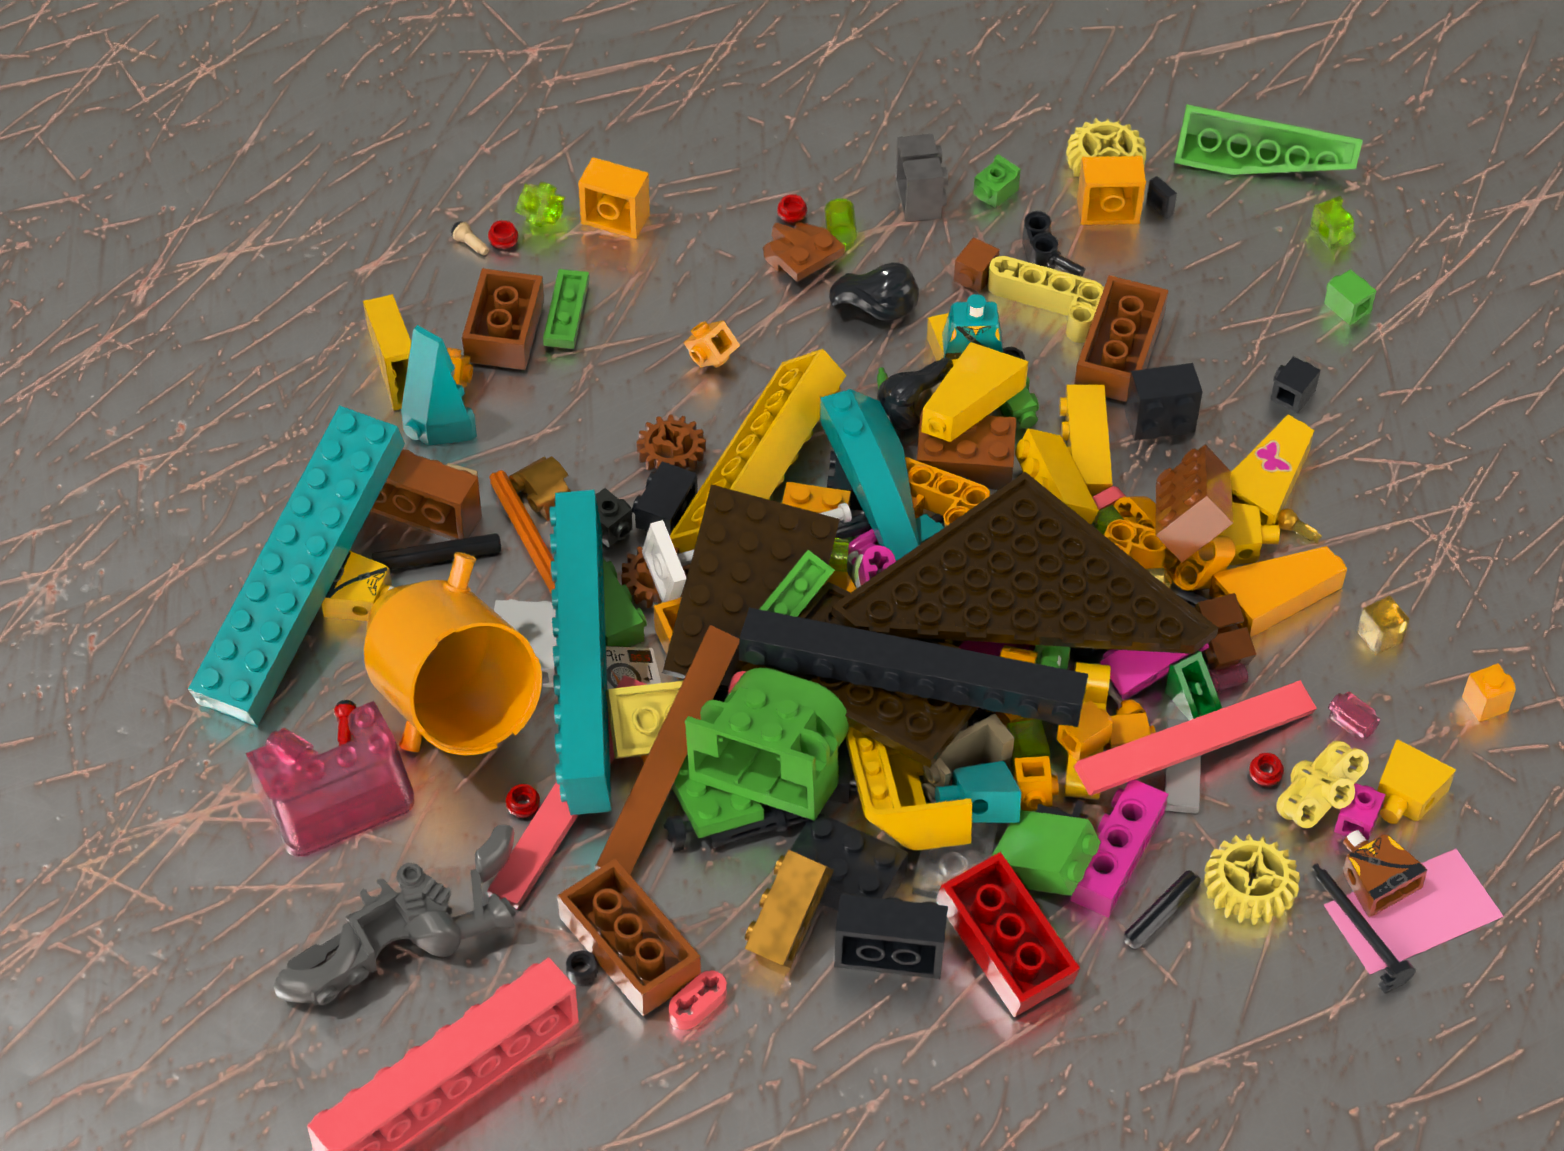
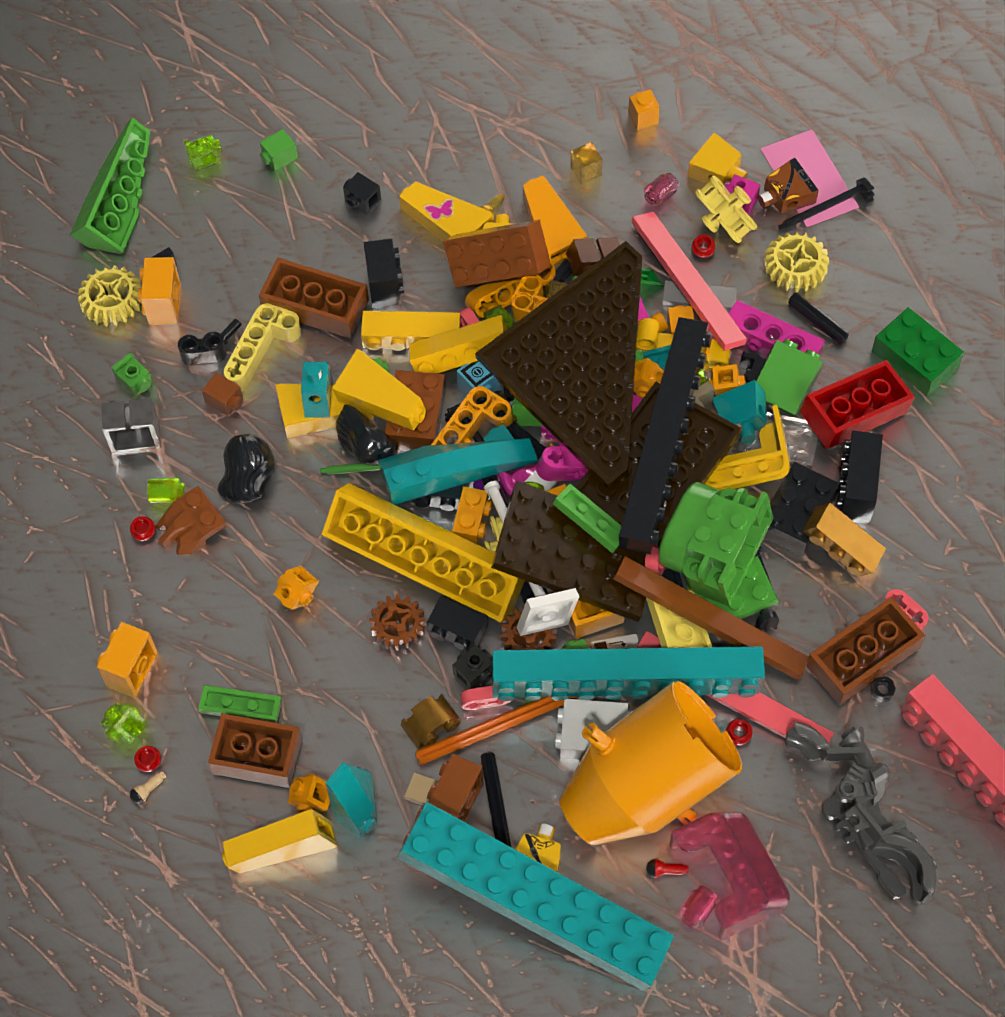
camera: 85 degrees left, 10 degrees up
none -> green brick [872,307,964,396]

